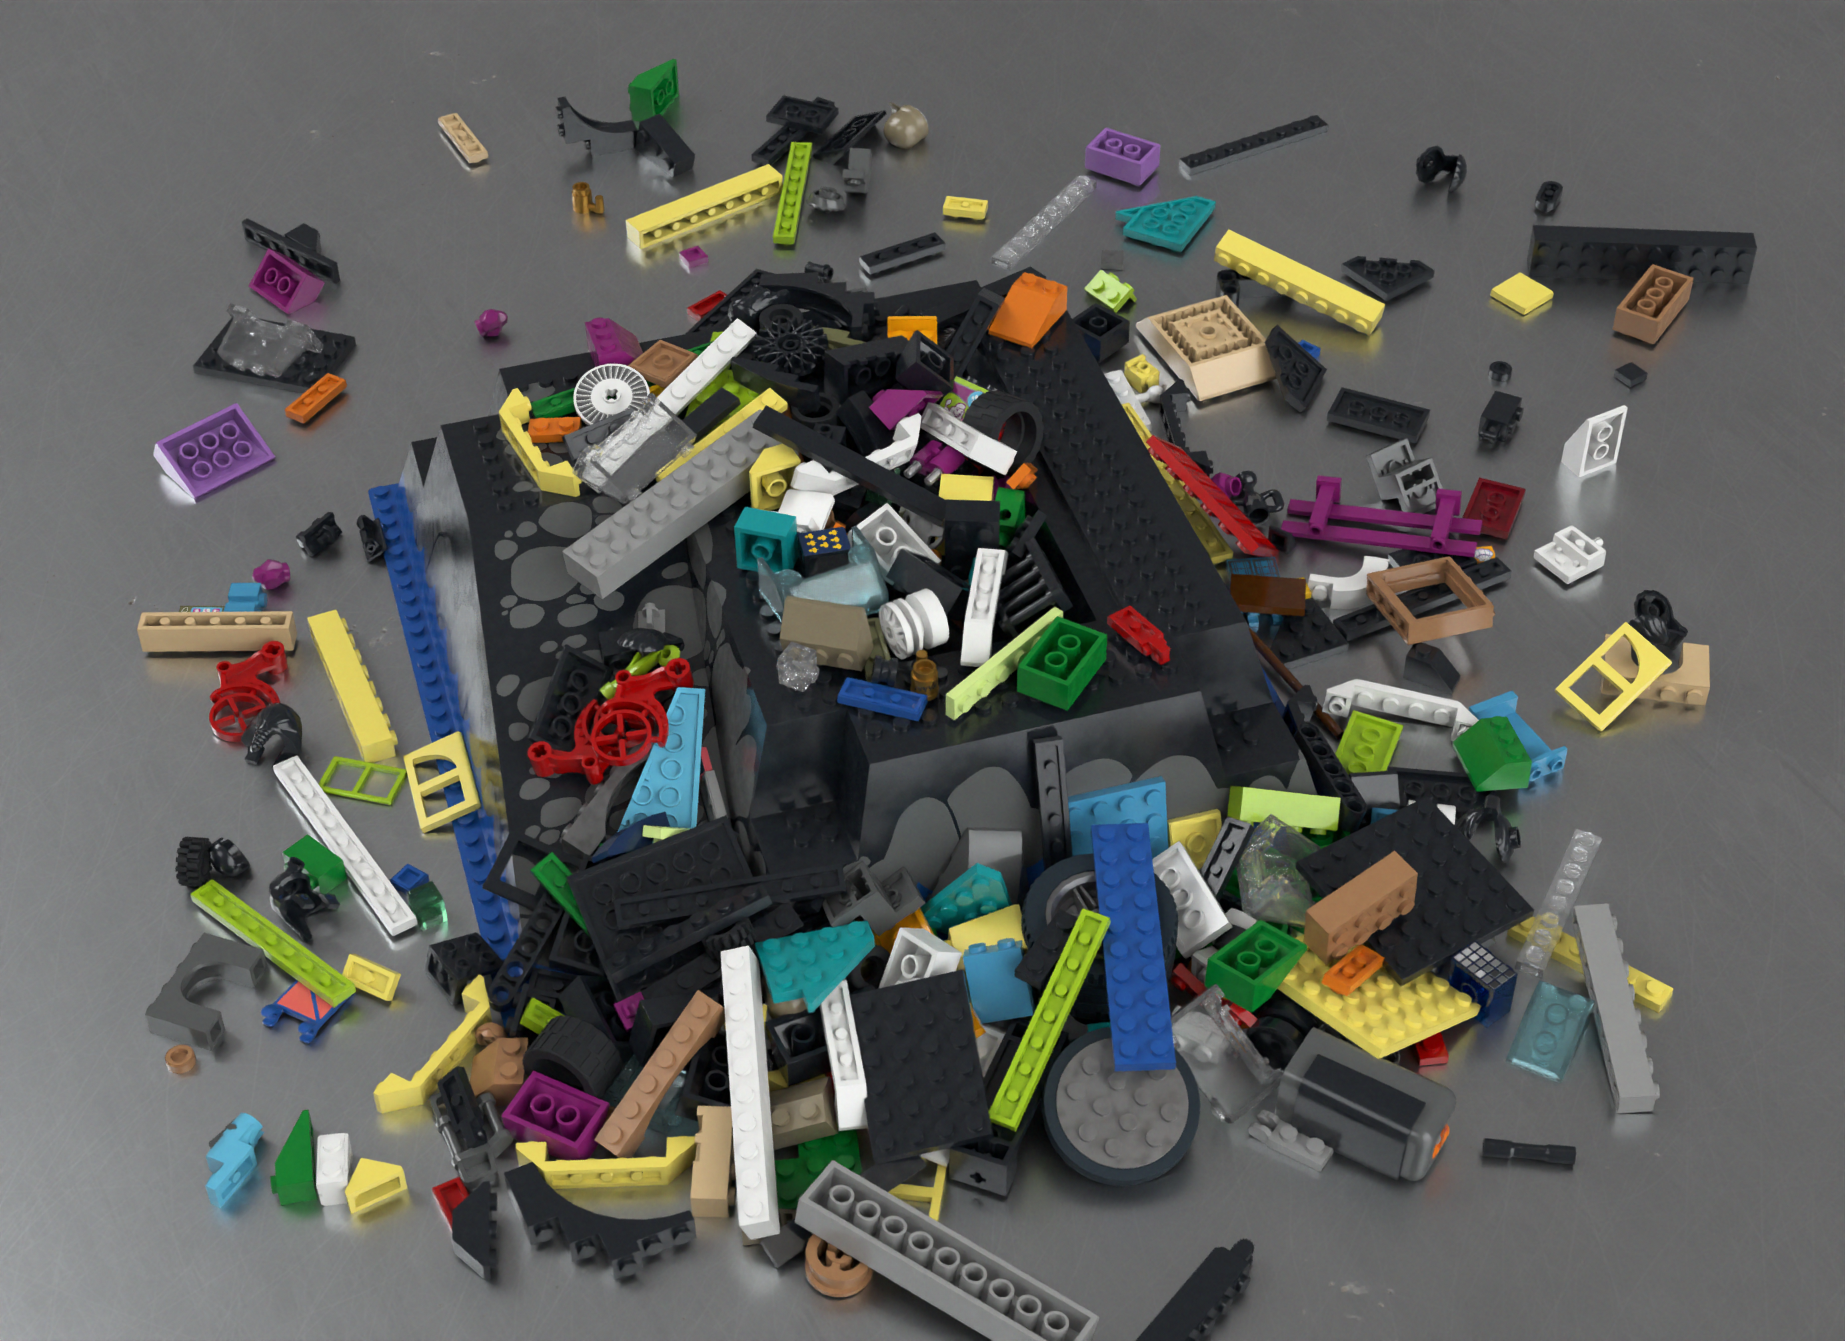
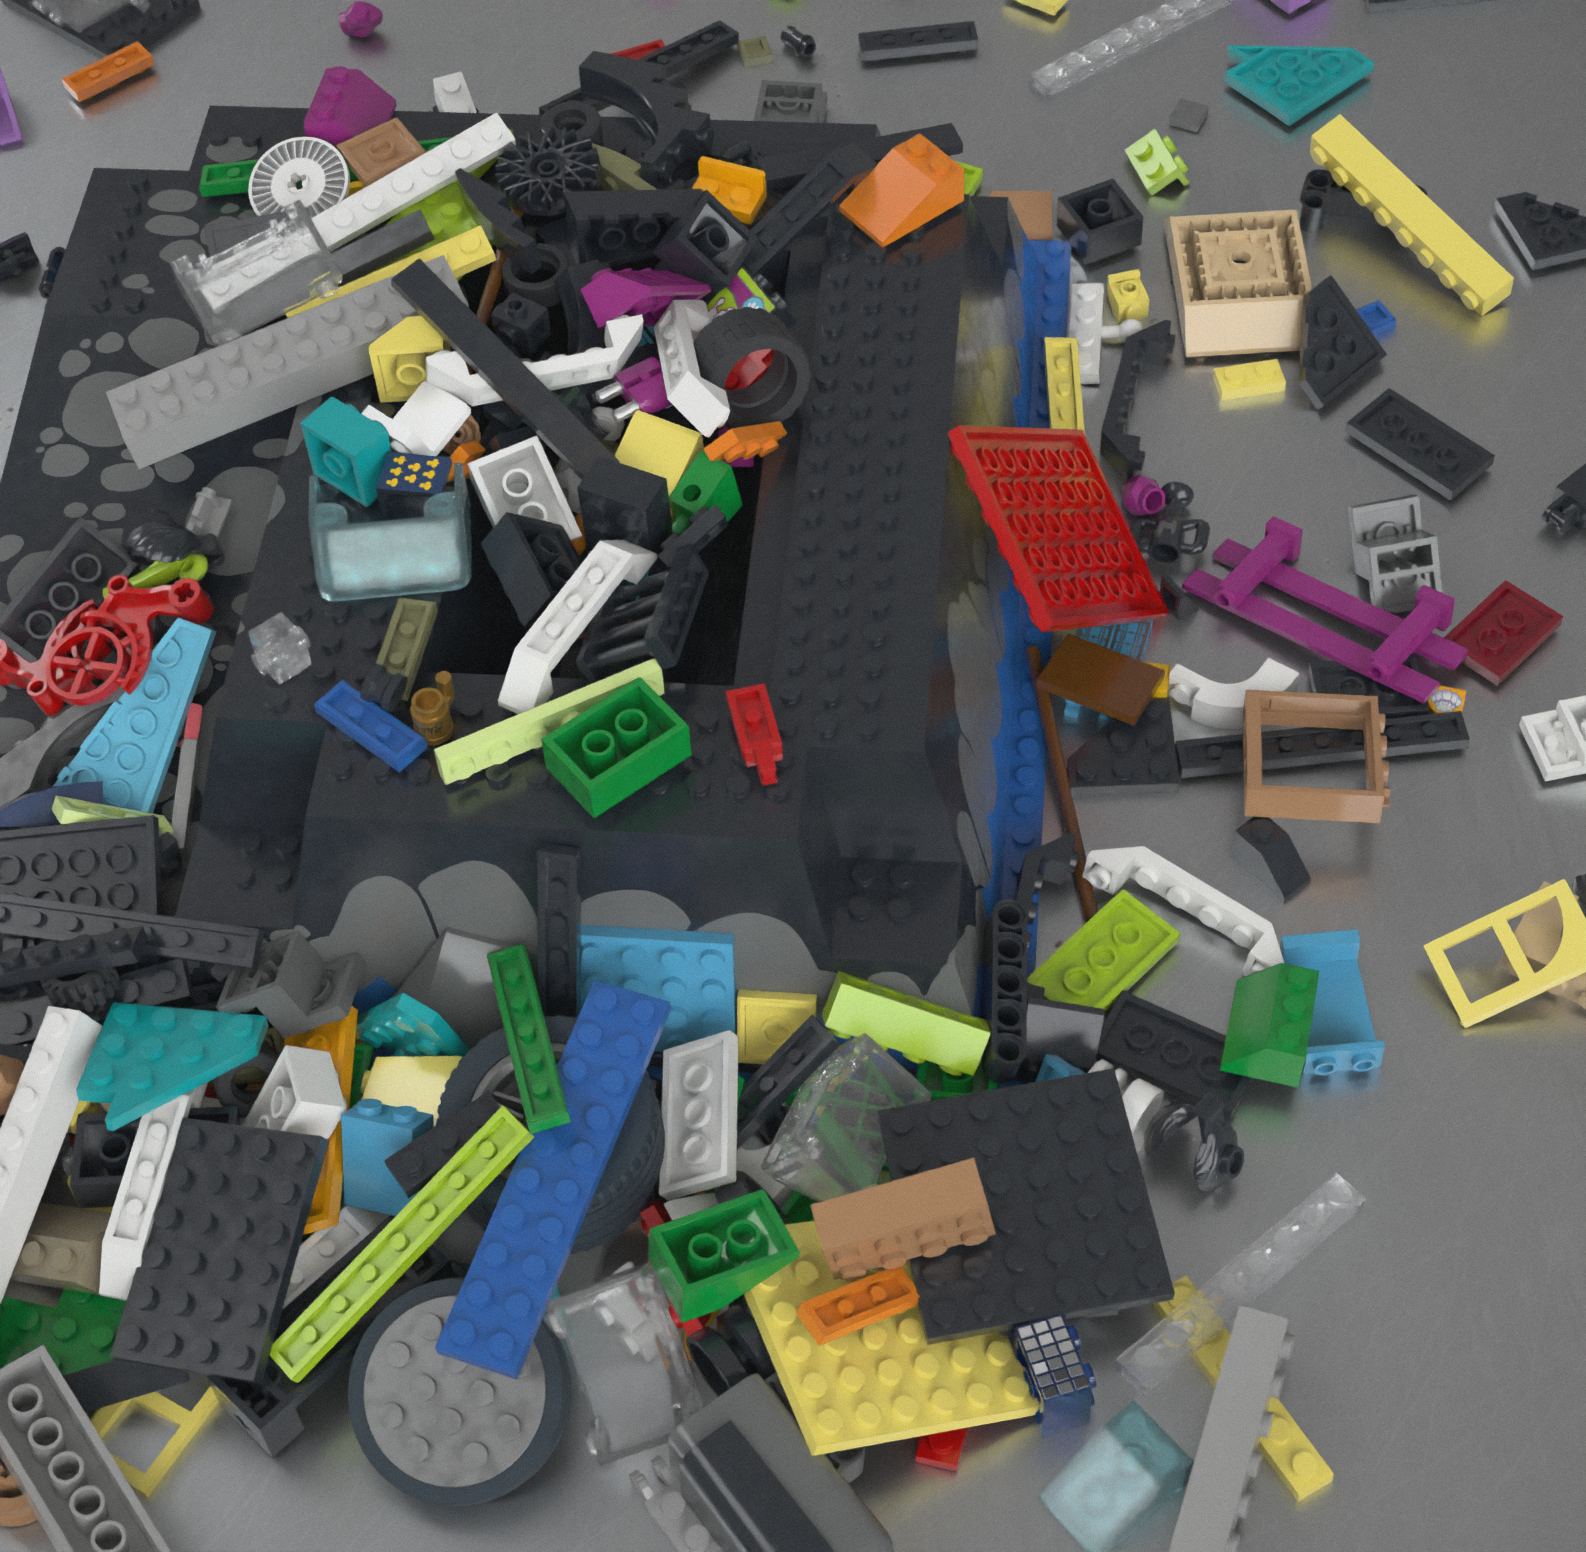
camera: 25 degrees right, 10 degrees up
light yellow slope [499,388,582,497] -> none
orange plate [528,417,582,443] -> none
black piece [728,284,790,331] -> none
dark tan slope [780,596,874,671] -> none
white wheel [879,588,949,659] -> none
none -> green tile [487,943,571,1134]
none -> light yellow plate [1213,359,1286,401]

